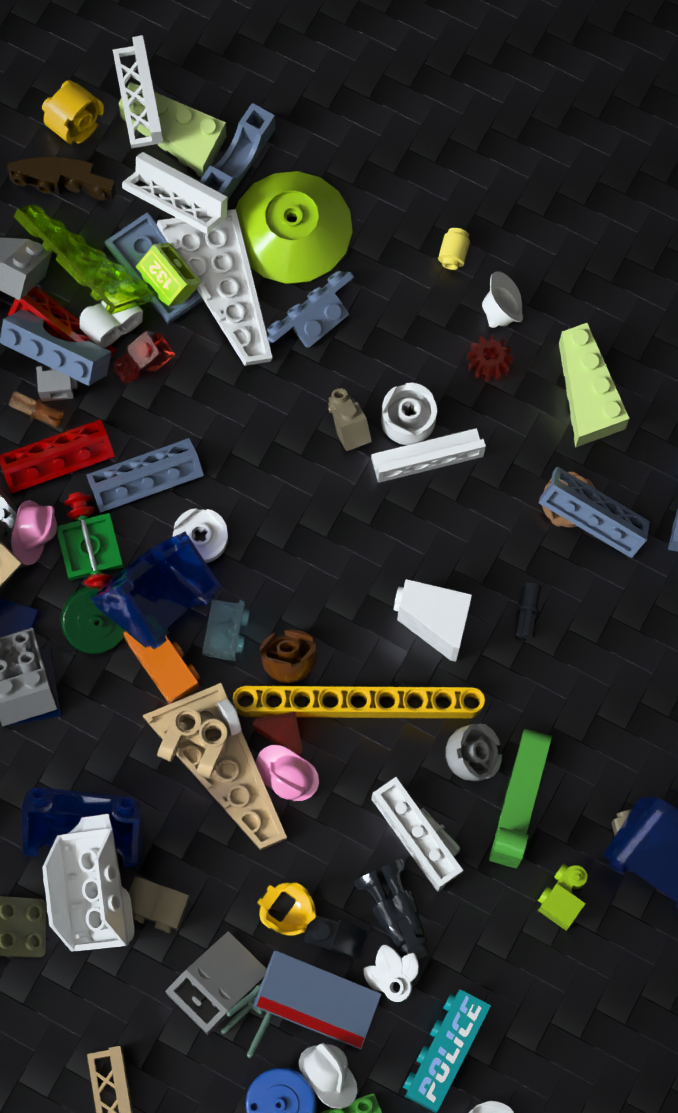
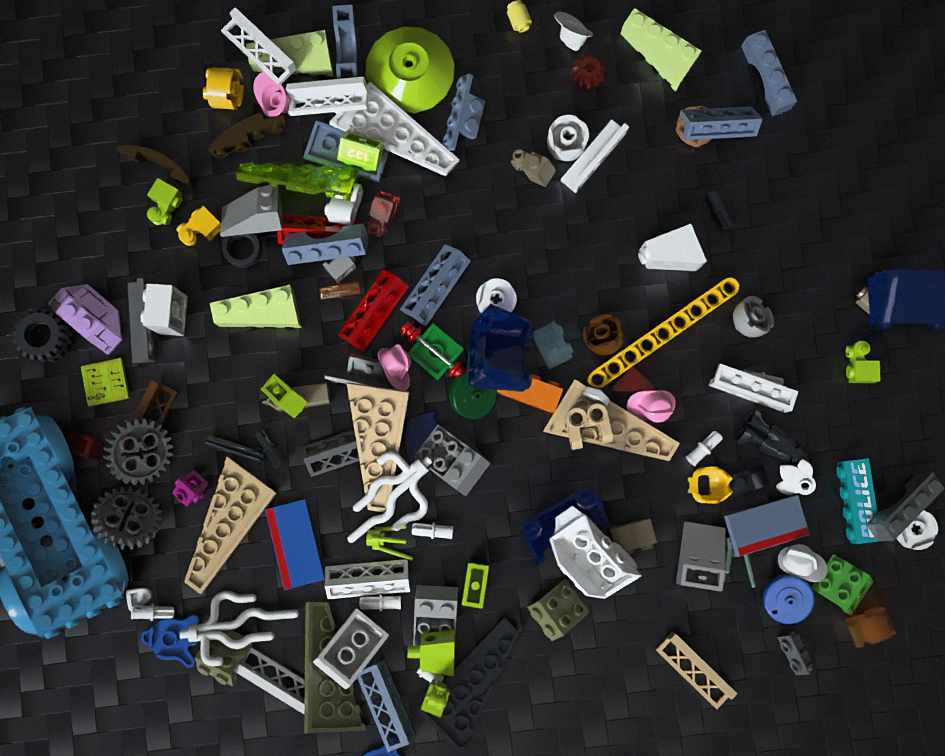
camera: 35 degrees left, 10 degrees up
bright green beam [489,728,552,869] -> none
none -> bright pink piece [254,72,290,117]
none -> white axle [686,431,723,466]
none -> dark grey arch [866,472,945,541]

